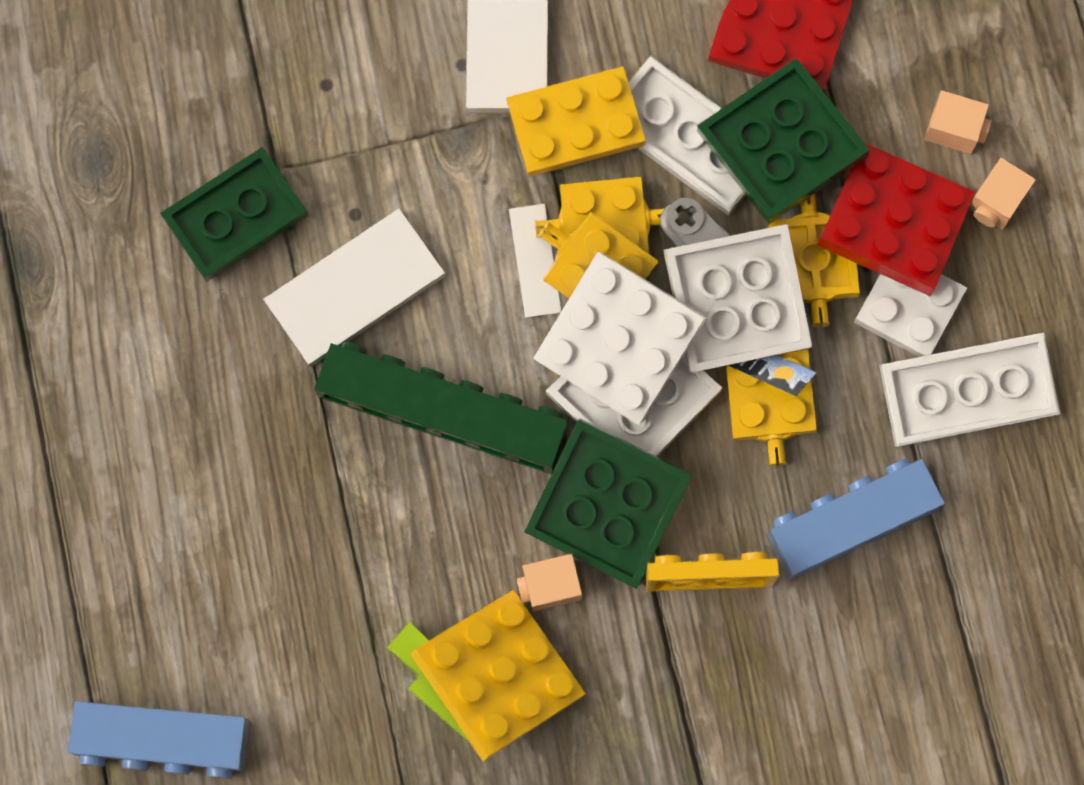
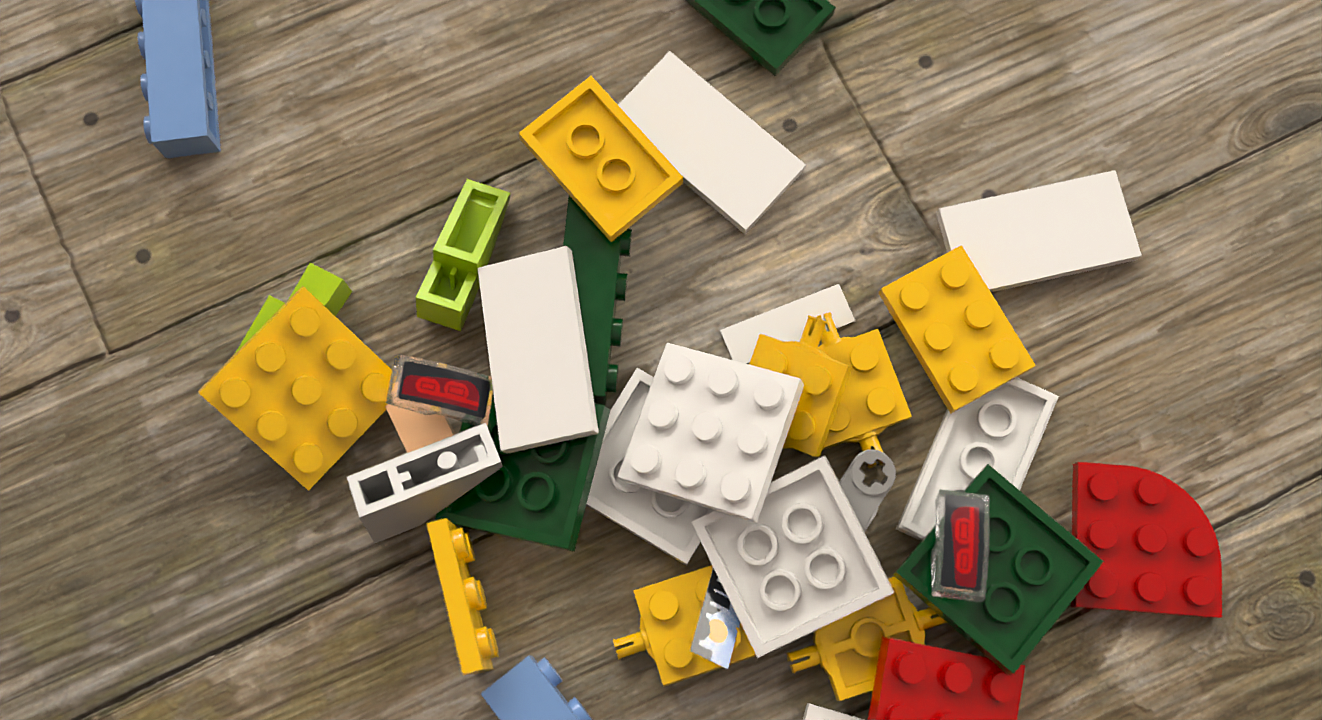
camera: 70 degrees right, 0 degrees up
none -> light grey slope [346,423,503,543]
none -> slope [386,355,493,426]
none -> lime slope [416,179,510,331]
none -> white tile [478,246,599,454]
none -> yellow plate [519,76,683,242]
none -> slope [931,489,989,602]

